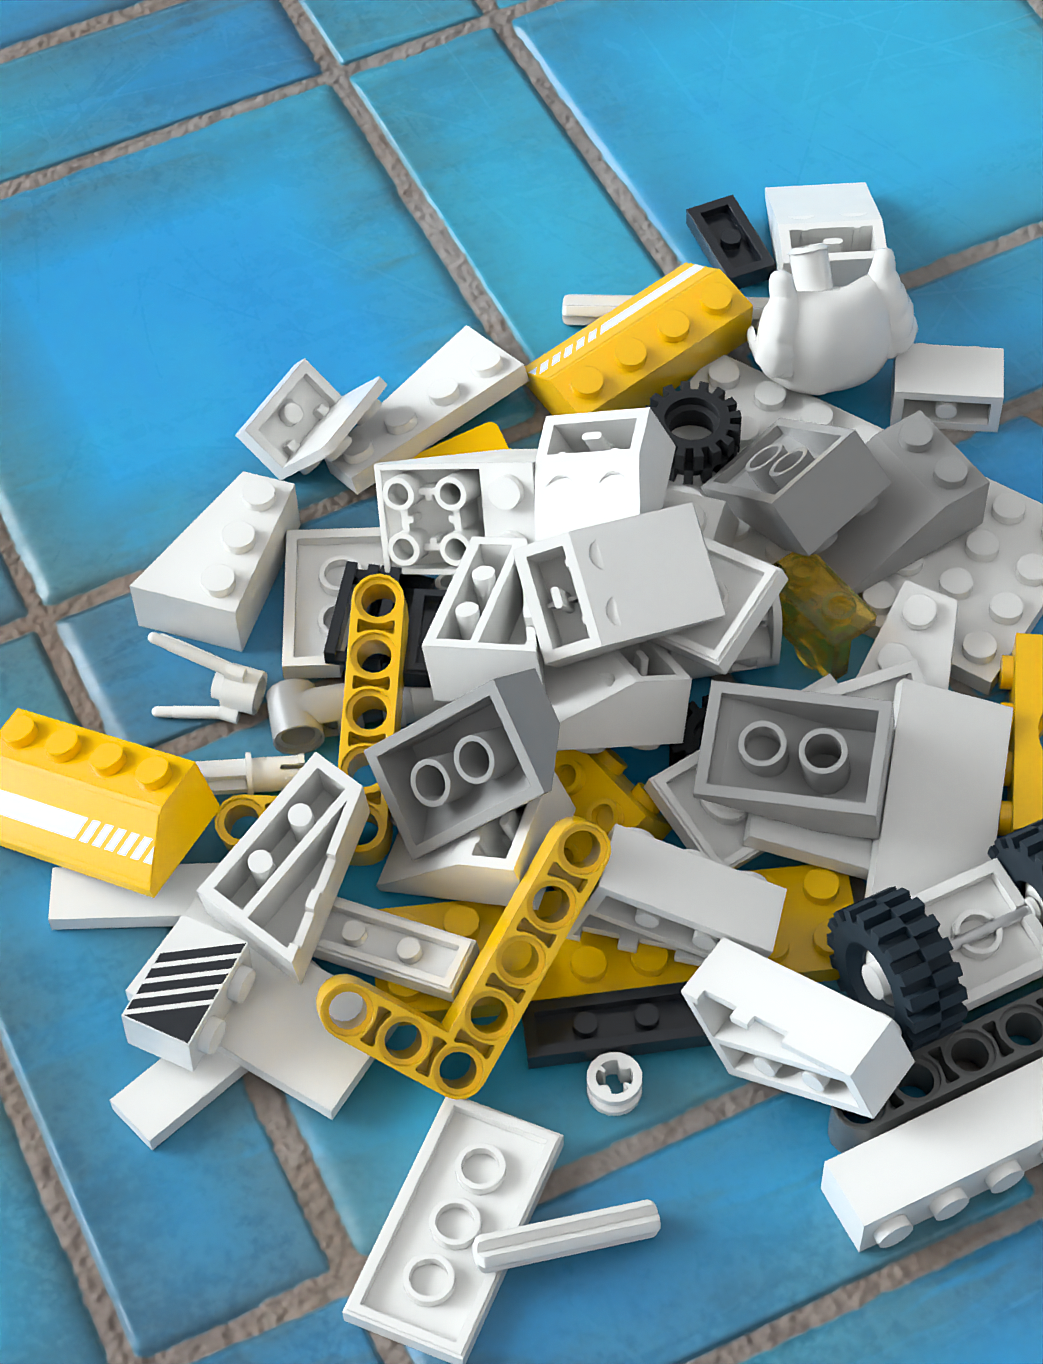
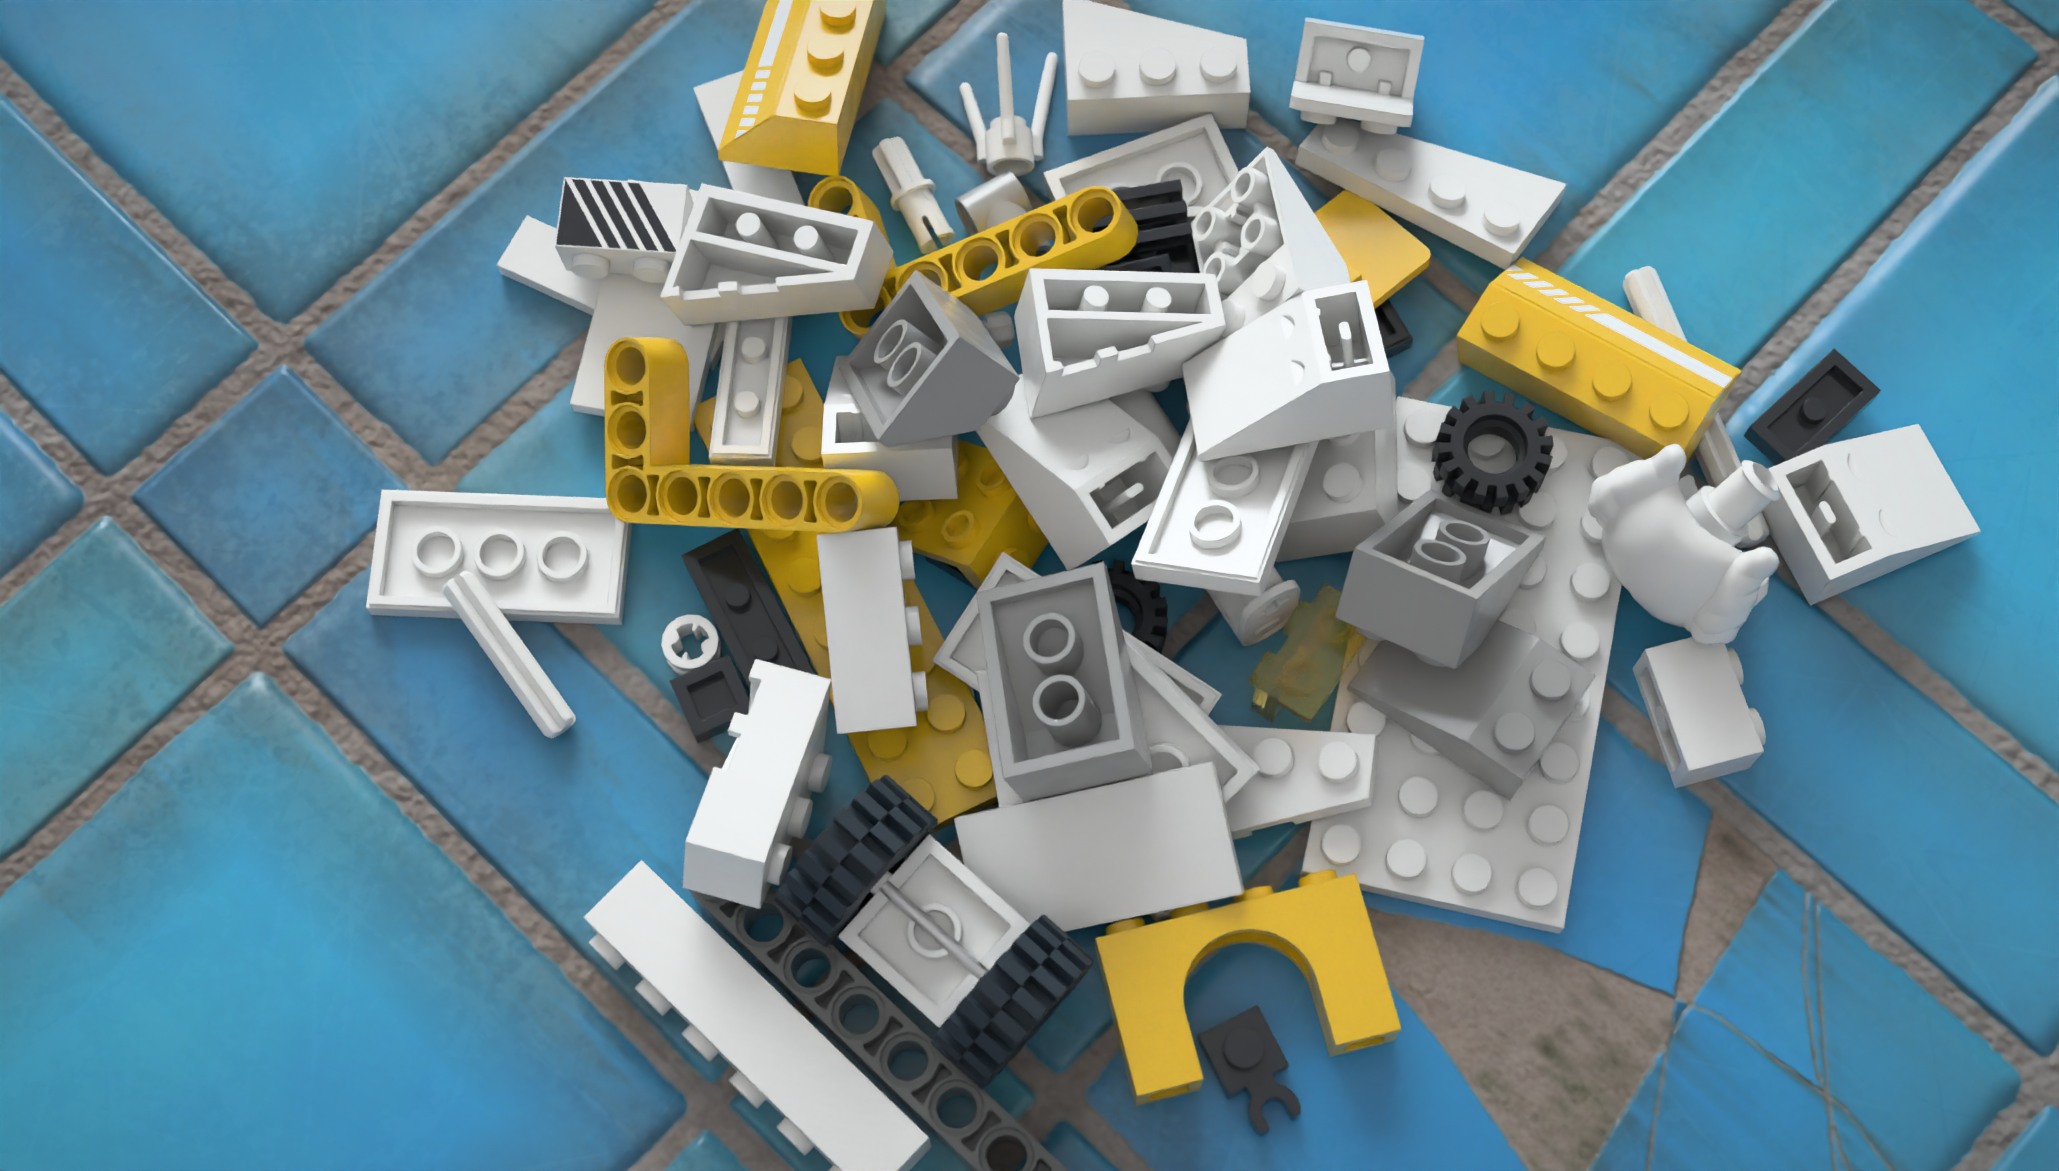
camera: 70 degrees right, 15 degrees up
white slope [512,502,727,668] -> none
none -> black plate [670,654,749,744]

